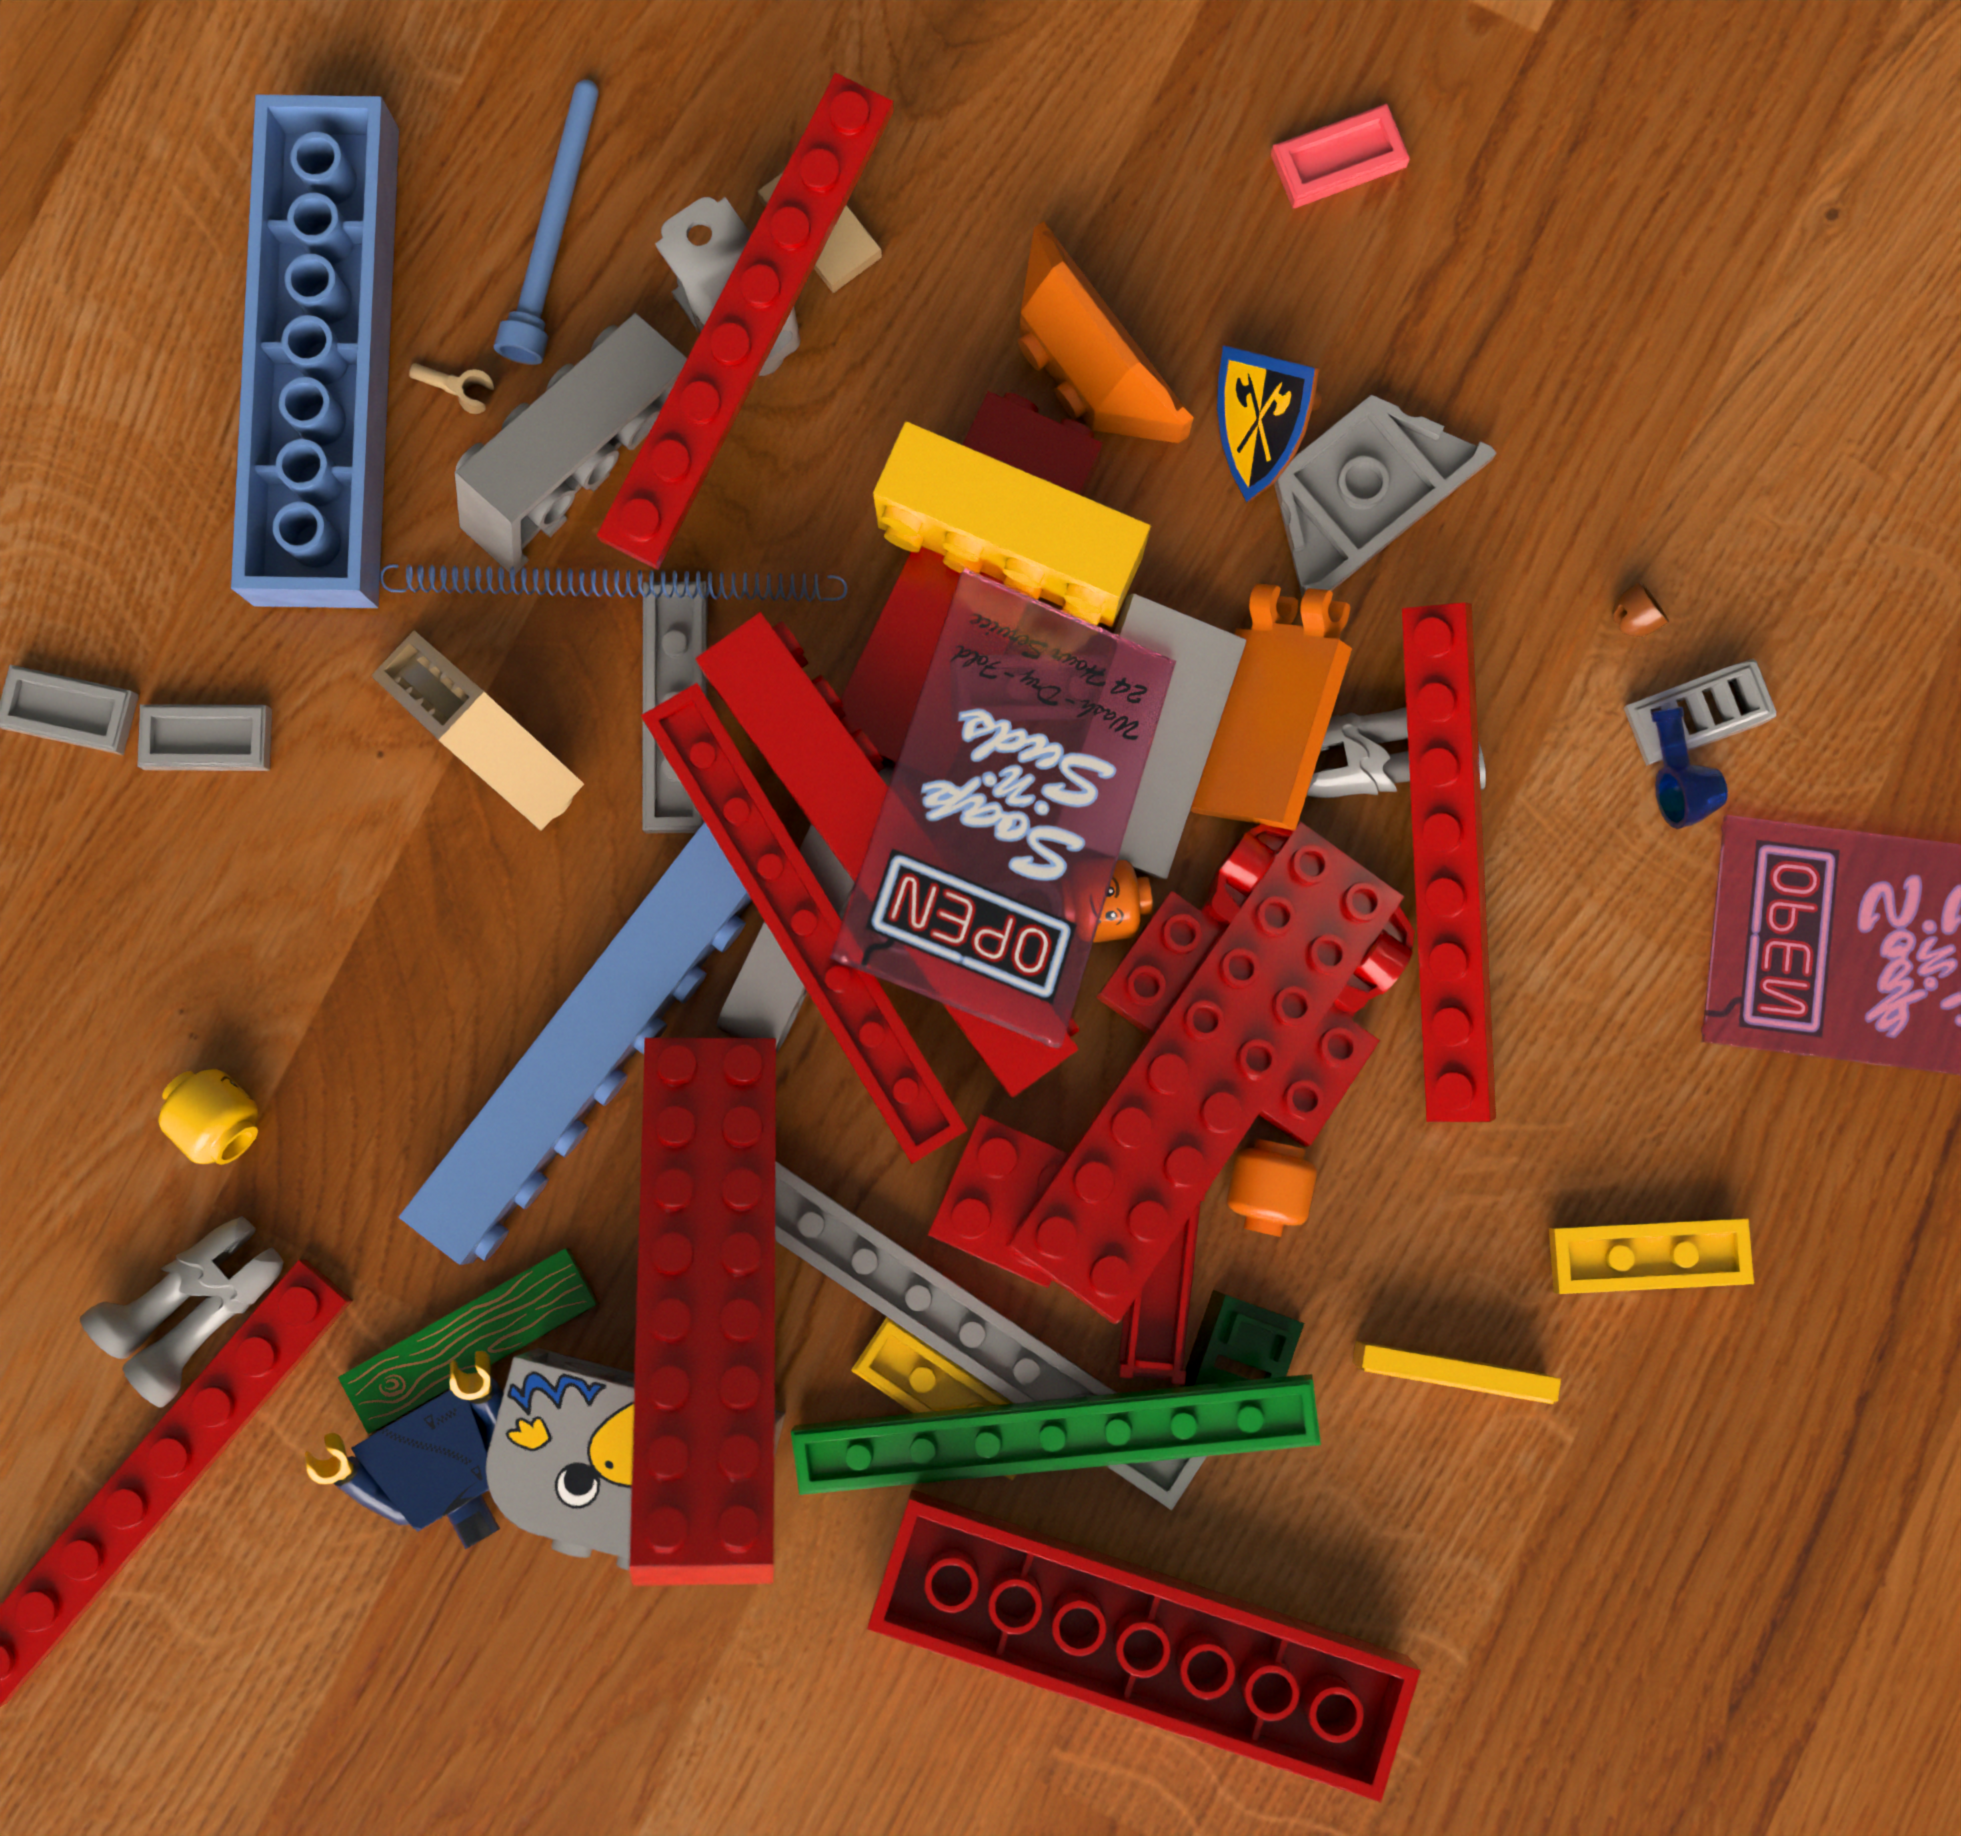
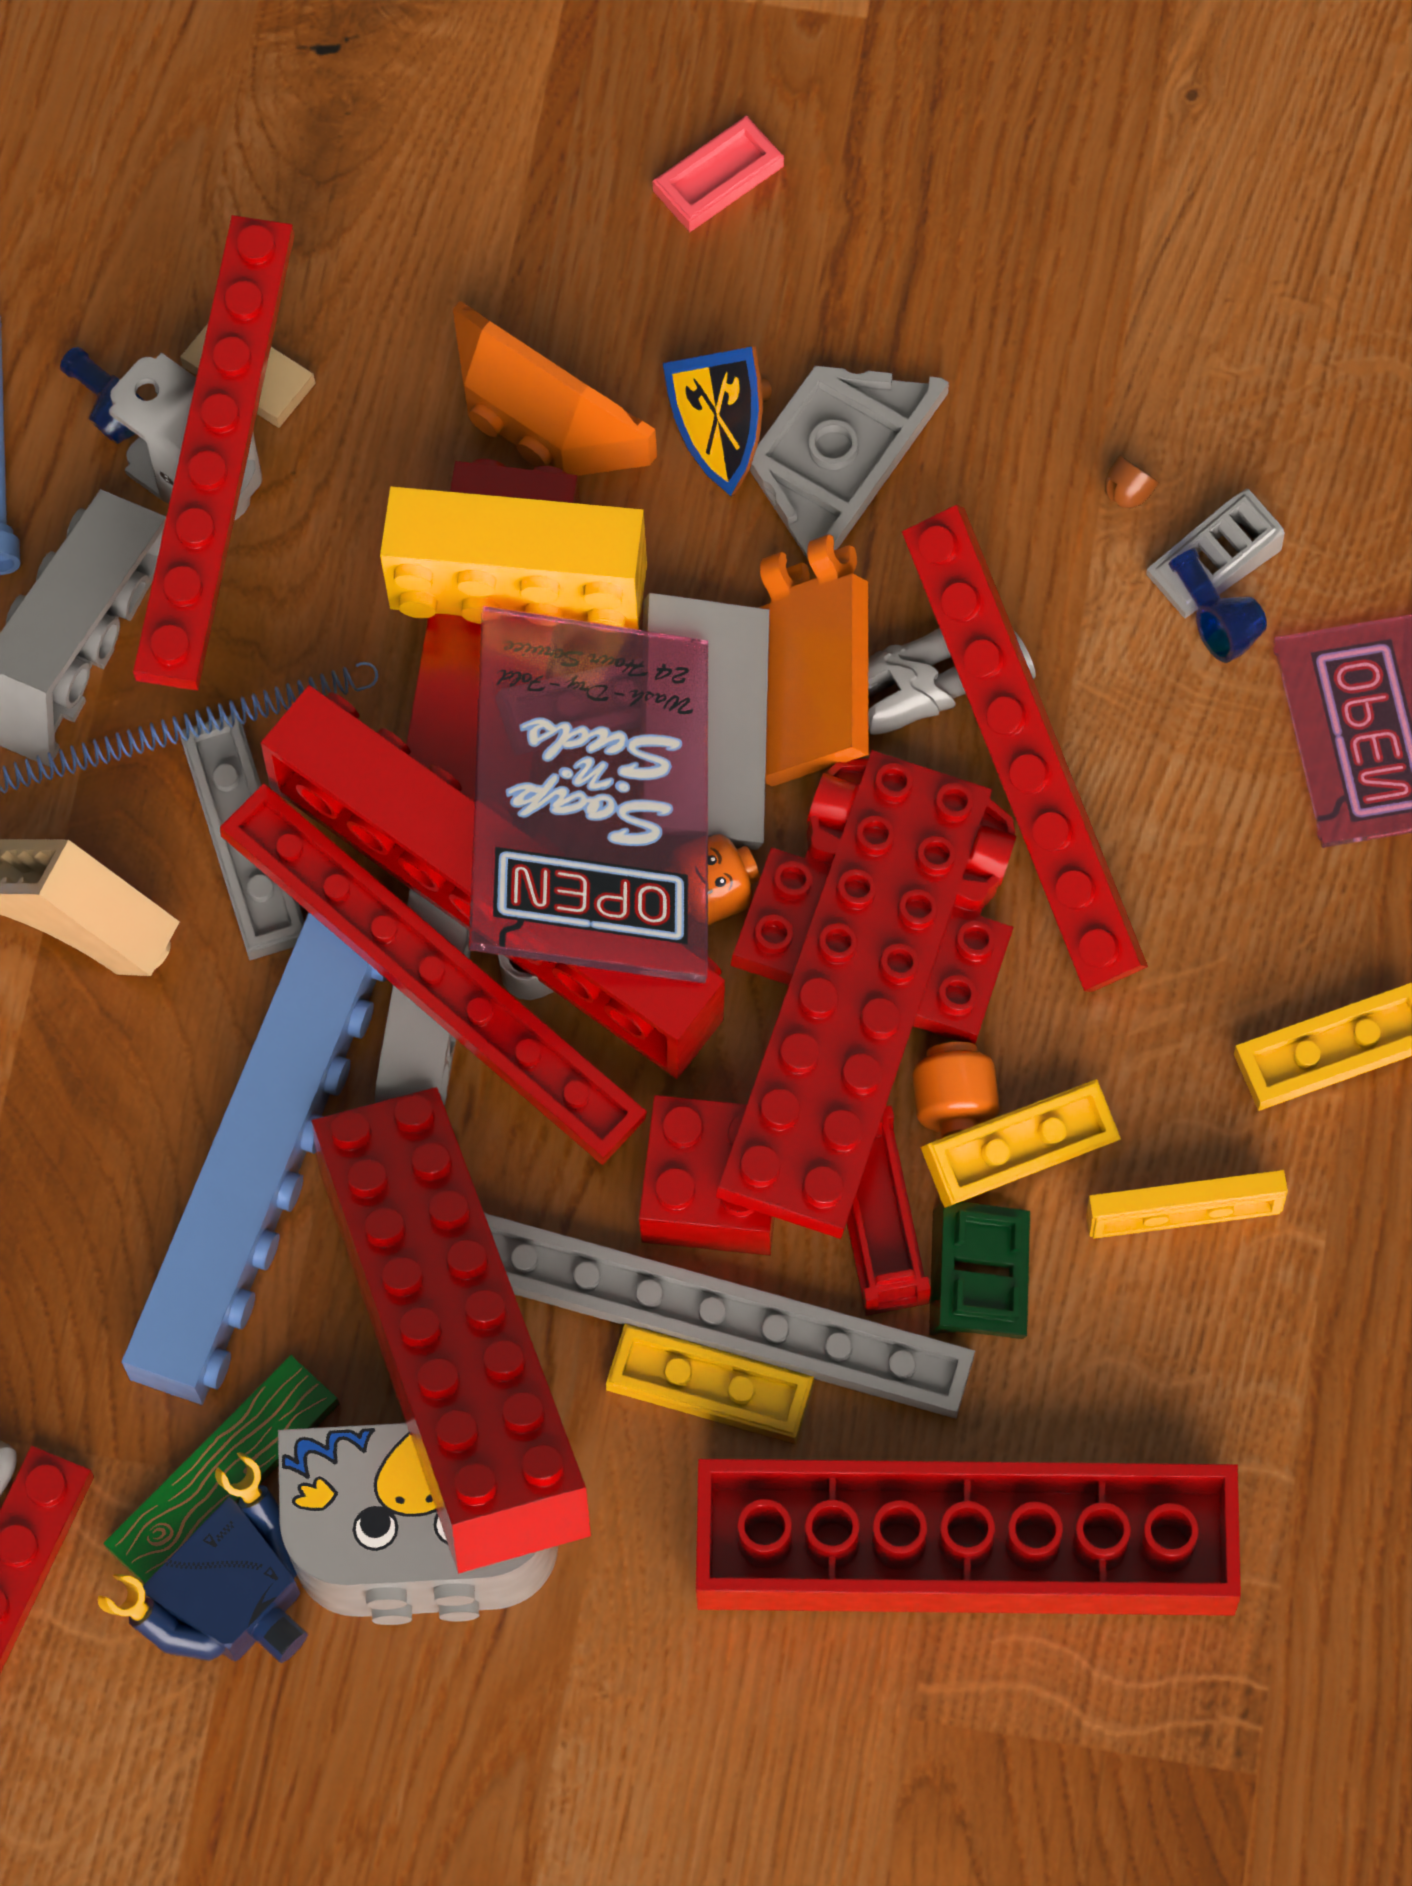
camera: 15 degrees left, 15 degrees down
green tile [791,1374,1321,1495] -> none
none -> clear blue bar [60,347,145,444]
none -> yellow tile [920,1079,1121,1208]

